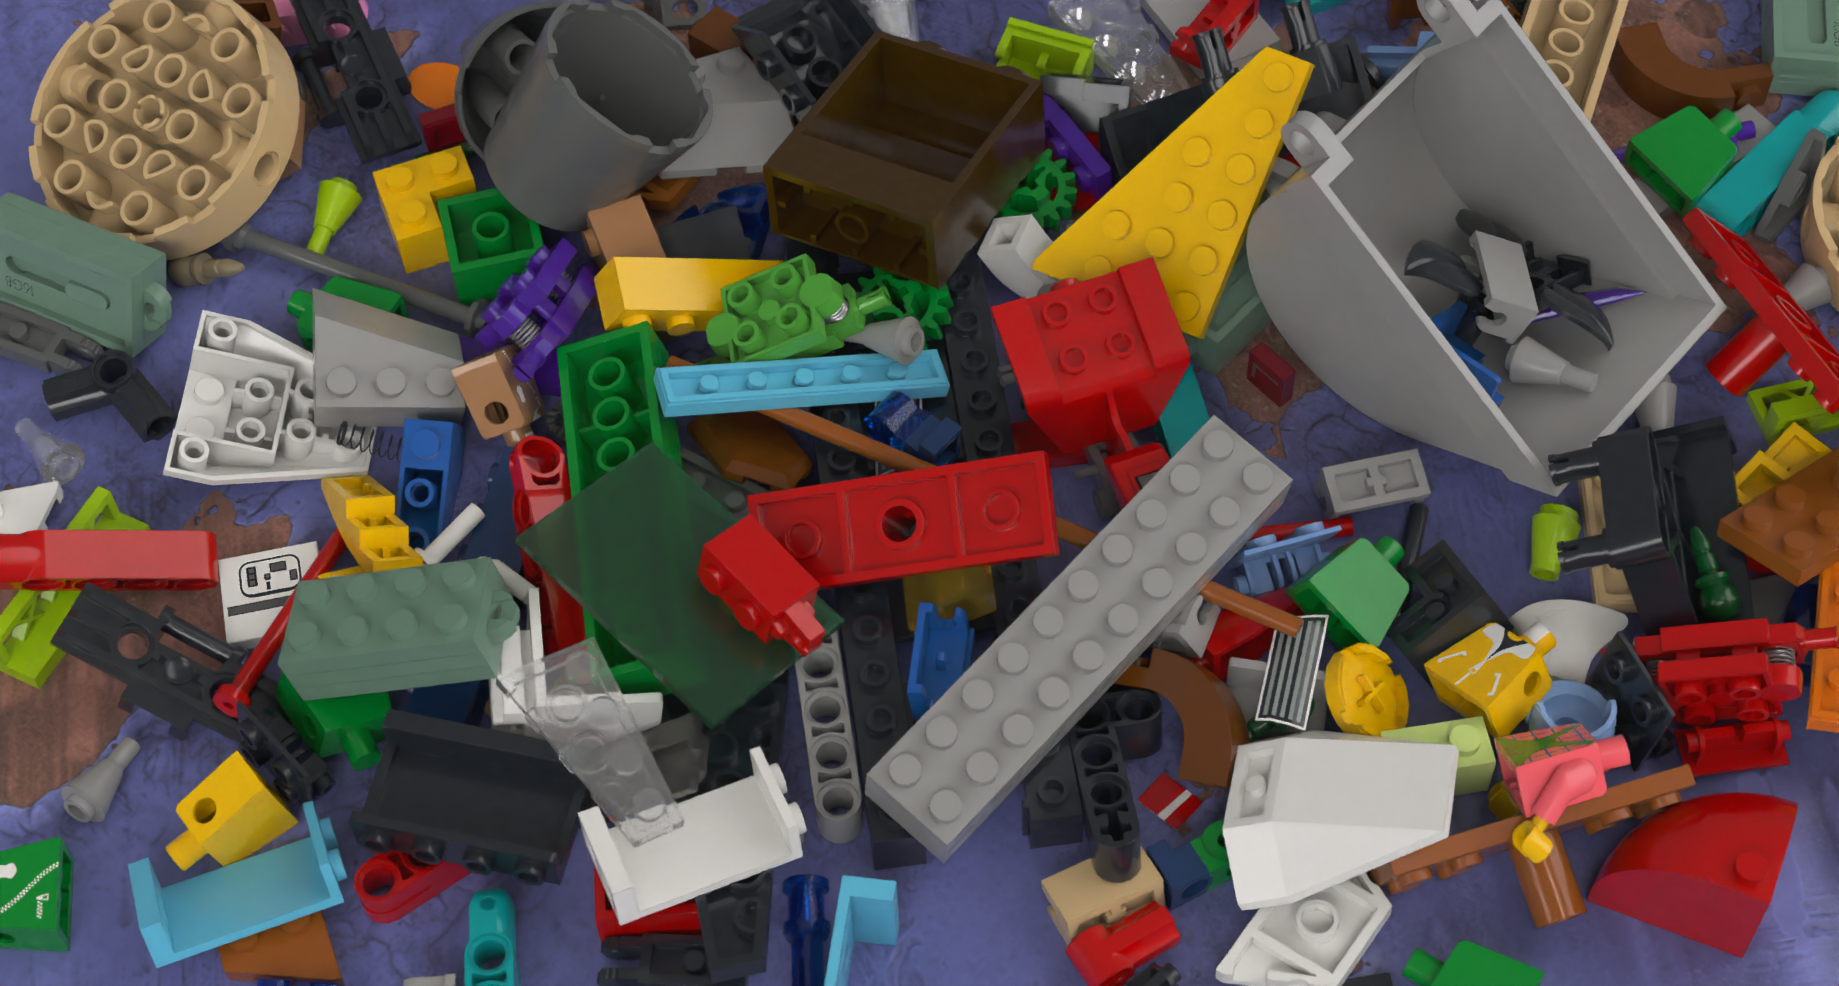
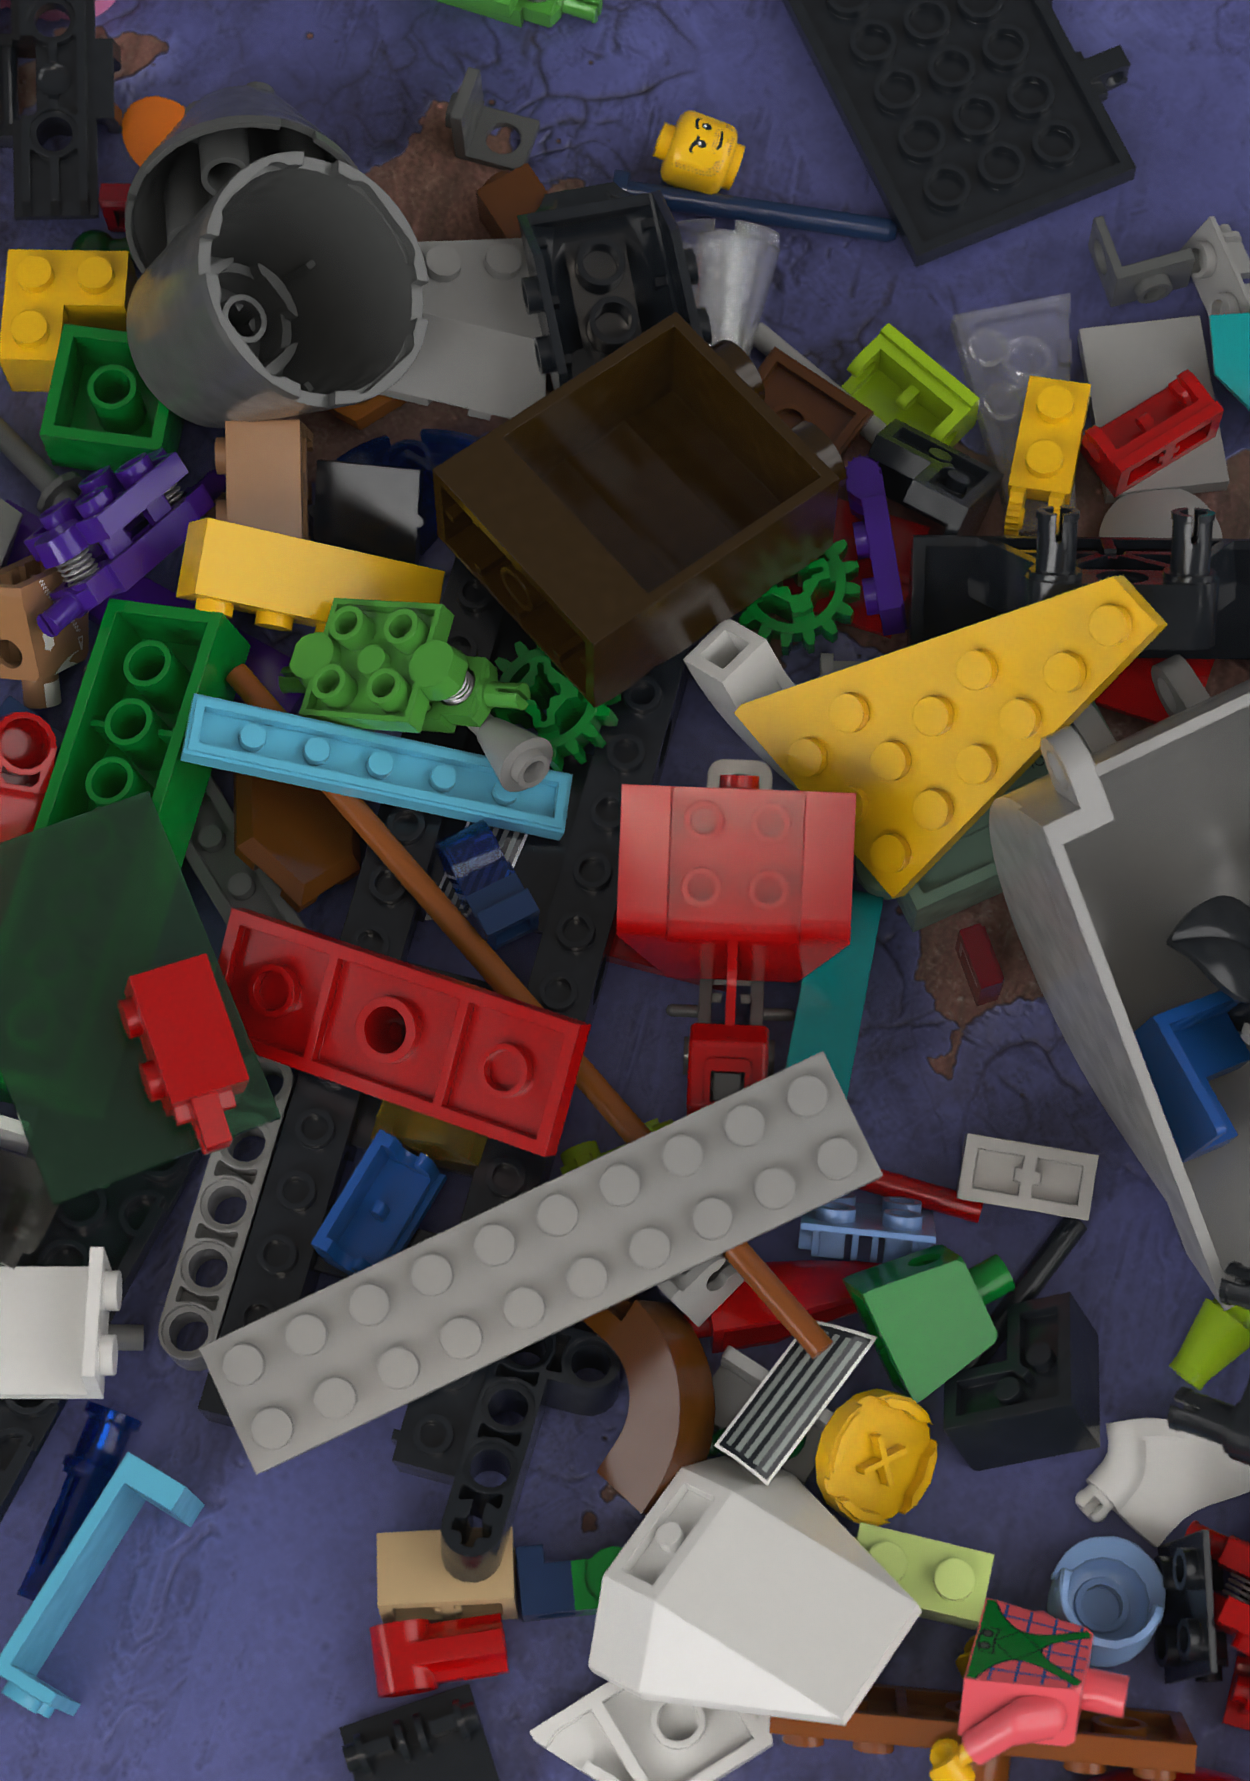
camera: 25 degrees right, 15 degrees up
red sticker [1138,773,1202,830] -> none
yellow torso [1424,622,1557,738] -> none
none -> yellow hinge [1004,375,1091,536]

